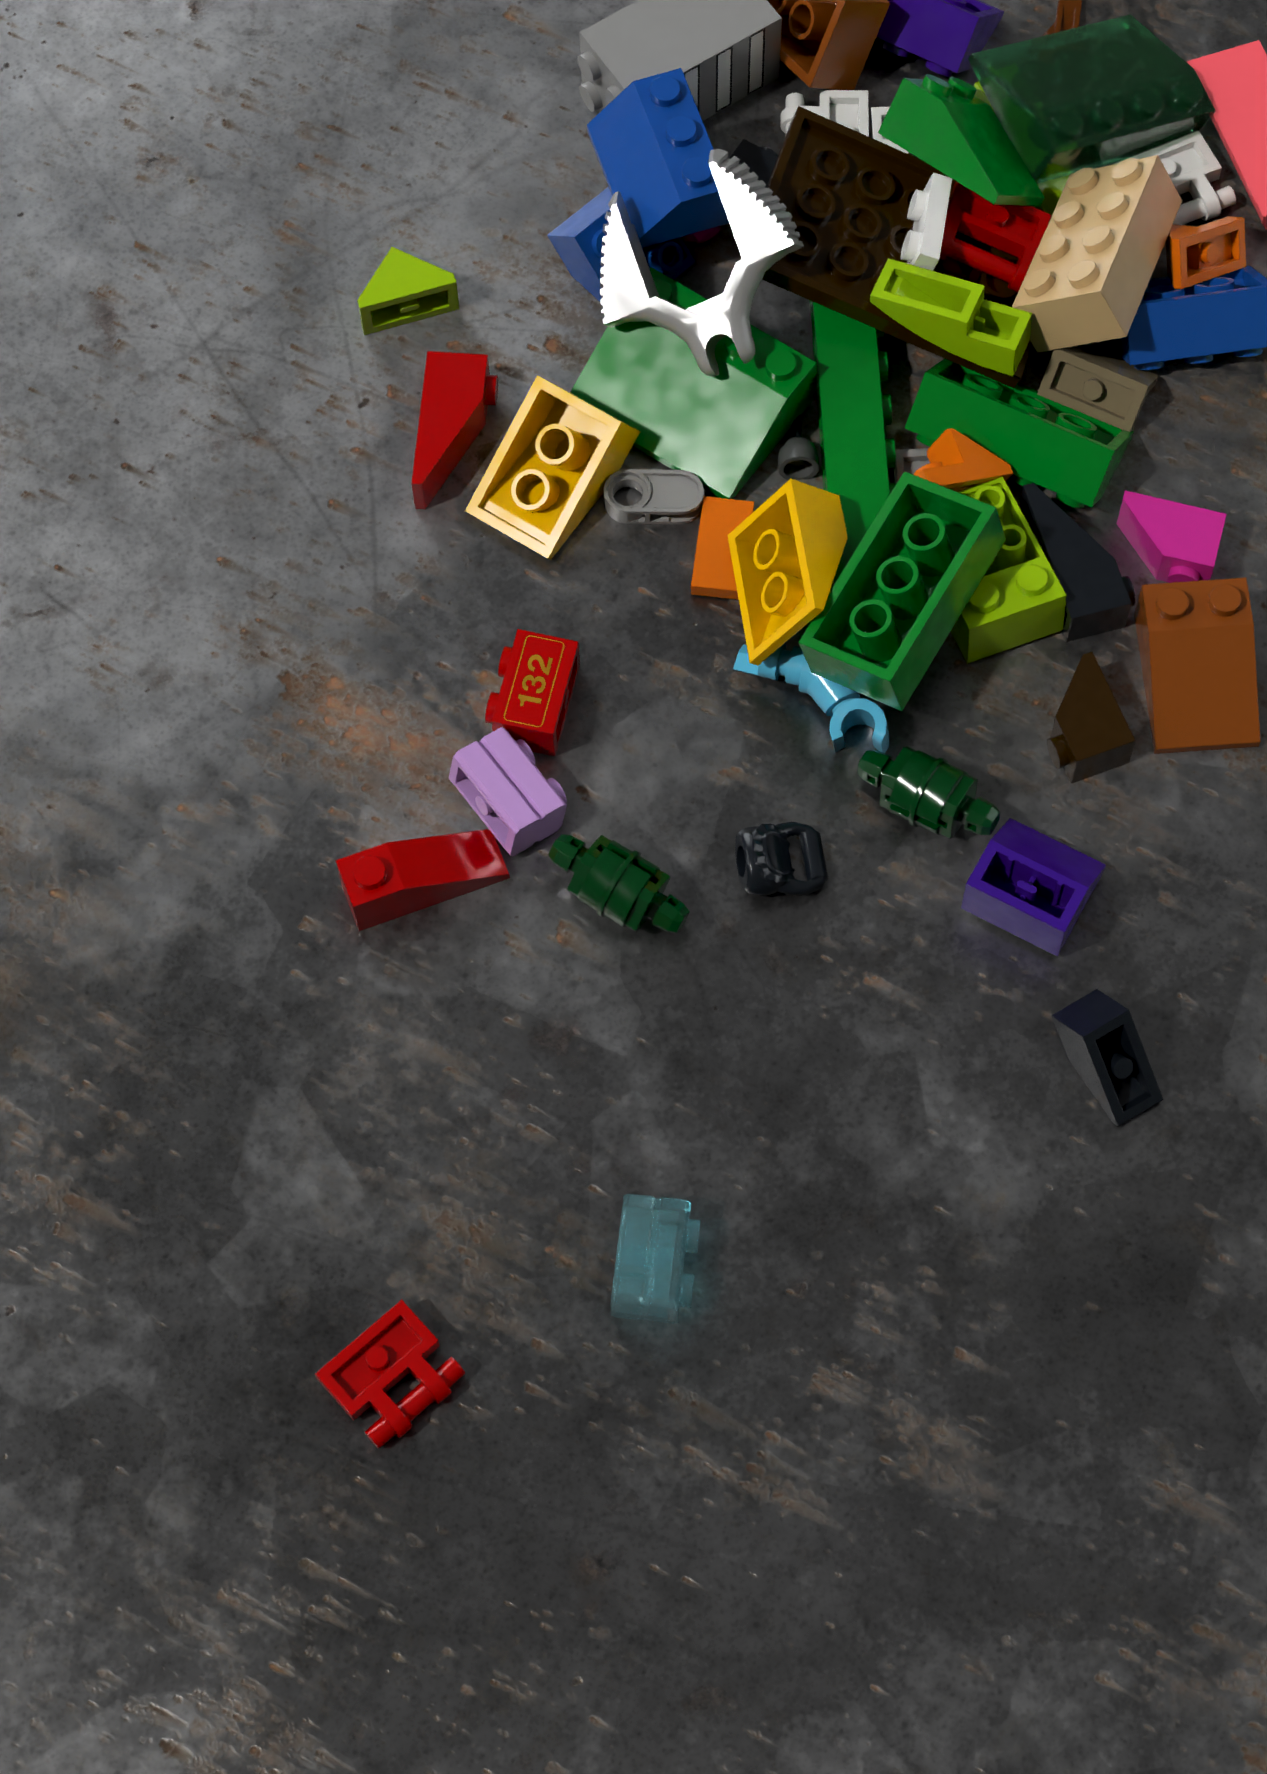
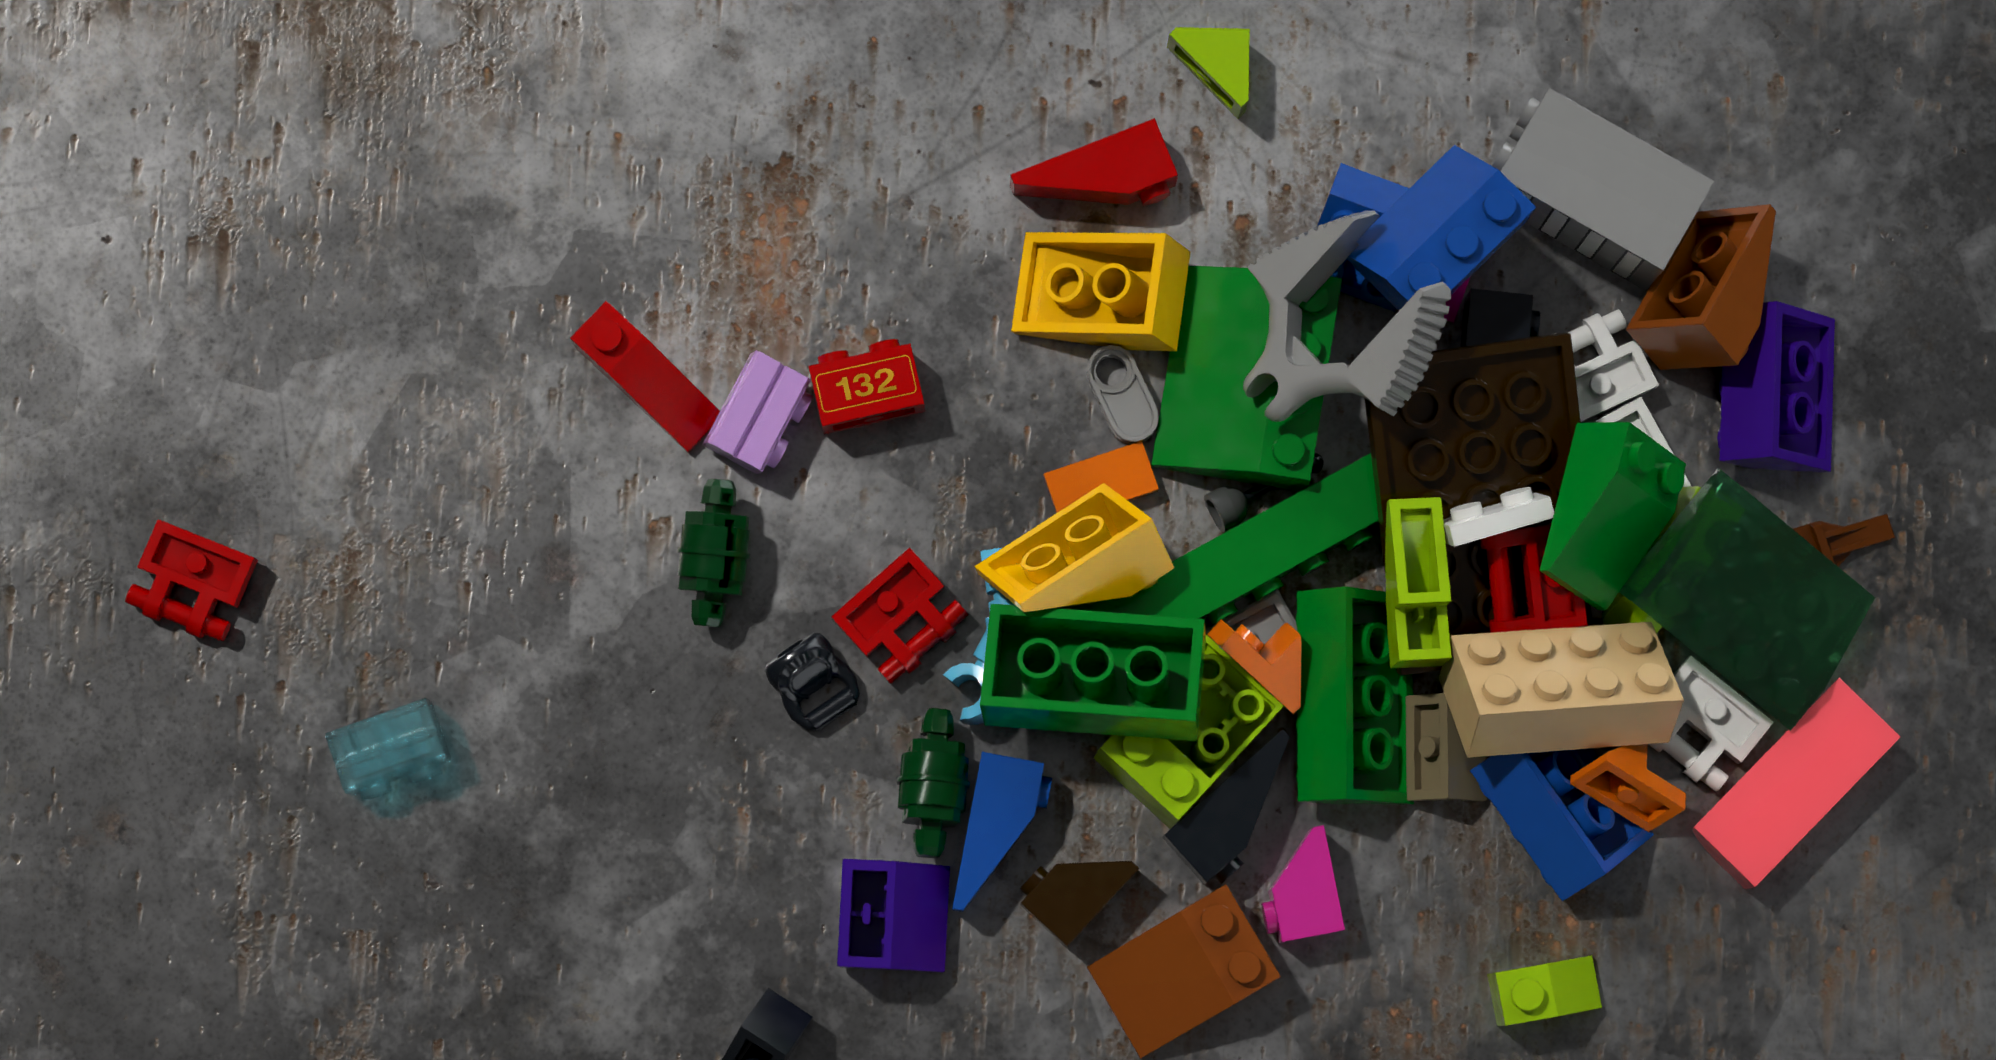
camera: 60 degrees right, 15 degrees up
none -> red plate [831,547,969,684]
none -> blue slope [952,752,1052,912]

